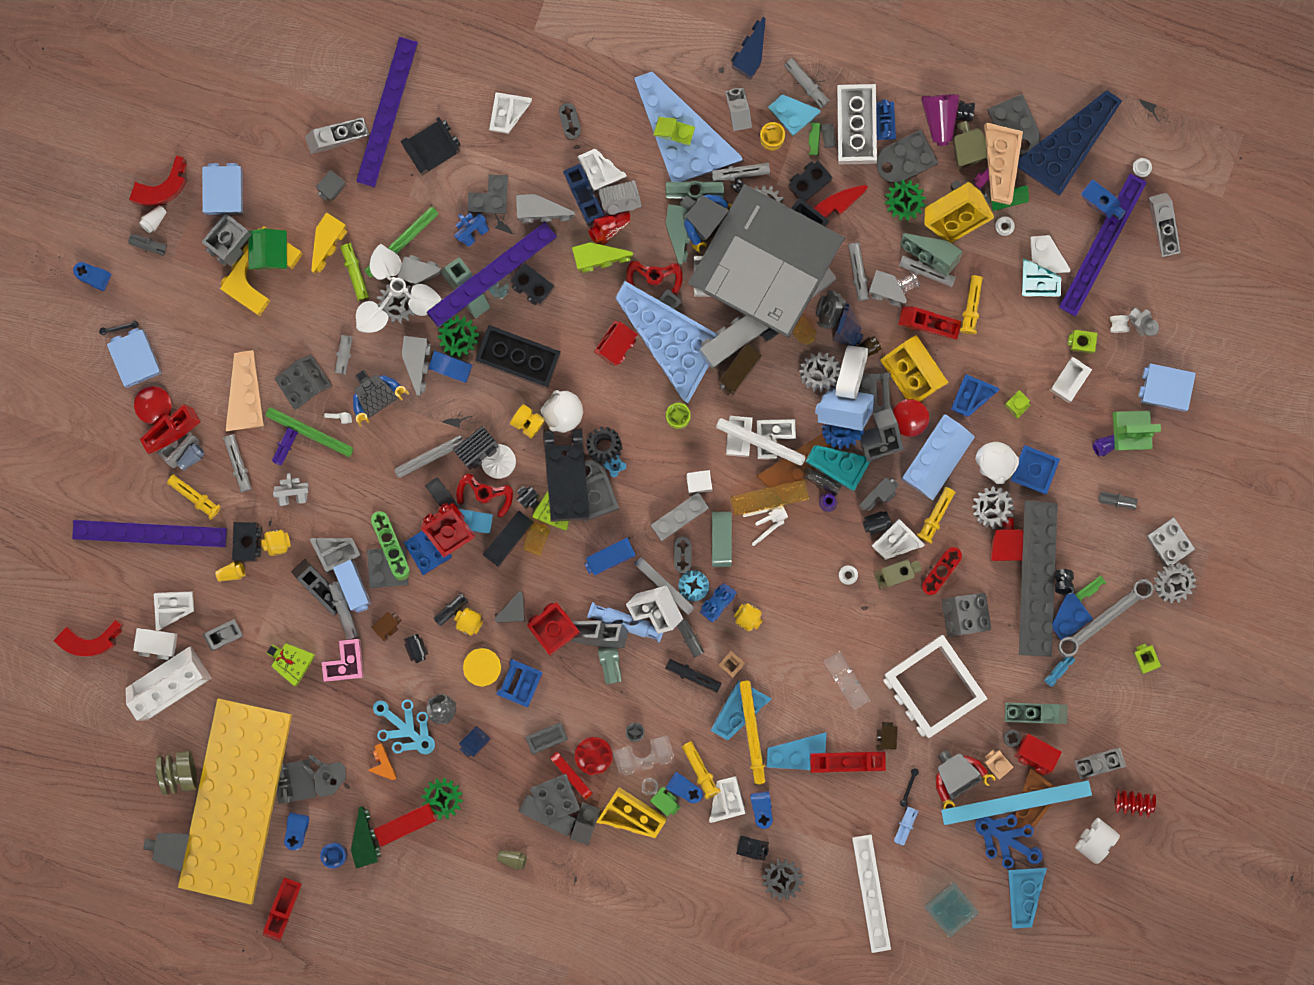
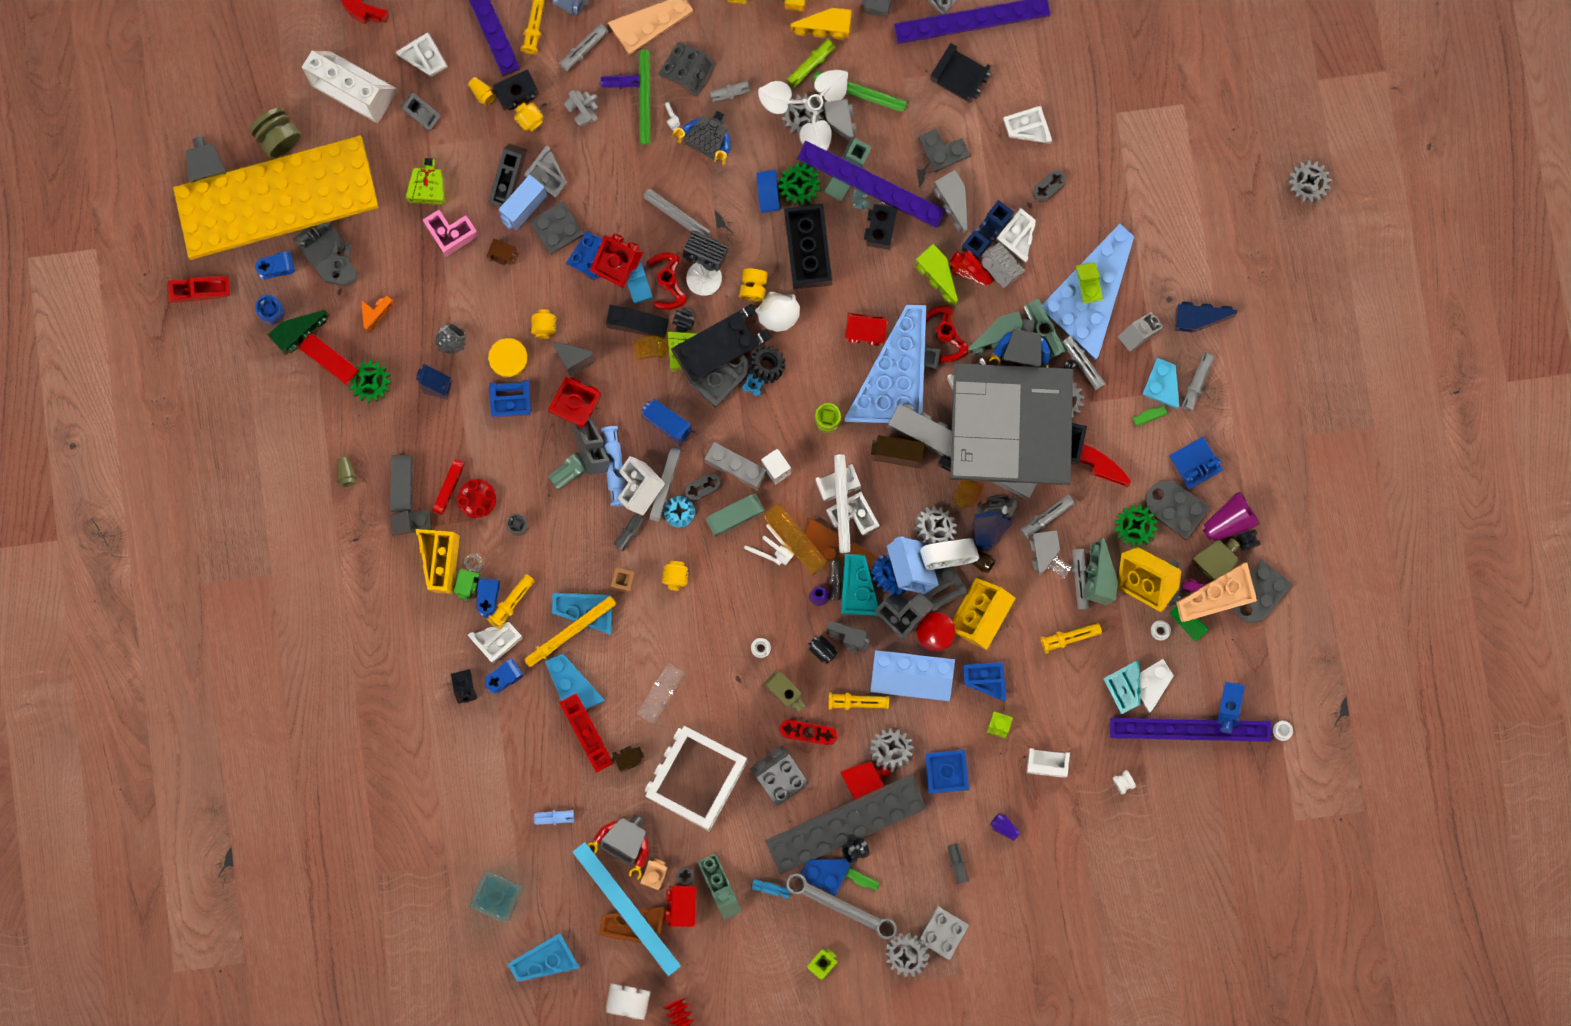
camera: 65 degrees right, 5 degrees down
white brick [133,628,178,660] -> none
light grey pin [328,581,358,640] -> none
bright green beam [371,511,410,581] -> none
medium azure plant [373,700,435,754] -> none
light grey slope [402,336,431,397] -> none
black brick [404,634,428,663] -> none
black tyre [425,477,458,507] -> none
black axle [434,593,469,626] -> none
blue hips [454,213,489,247] -> none
dark grey plate [525,722,568,755] -> none
dark grey hinge [530,774,580,824] -> none
clear arch [613,735,675,776] -> none
black pin [665,659,722,693] -> none
blue hinge [699,583,737,622] -> none
yellow wheel [760,122,785,151] -> none
dark grey gear [762,859,804,901] -> none
black brick [788,160,833,202] -> none
dark grey pin [820,124,836,148] -> none
white brick [837,84,877,164] -> none
white plate [852,834,891,953] -> none
white wing [871,519,925,560] -> none
red slope [898,306,962,340] -> none
black hinge [900,768,919,807] -> none
white helmet [975,442,1019,484] -> none
blue plant [975,814,1043,869] -> none
dark blue wing [1017,90,1122,196] -> none
lime brick [1068,330,1098,354] -> none
light grey slope [1074,748,1126,779] -> none
bright green bracket [1113,411,1161,451] -> none
light grey hips [1129,307,1159,337] -> none
light blue brick [1138,364,1196,412] -> none
light grey slope [1148,193,1181,257] -> none

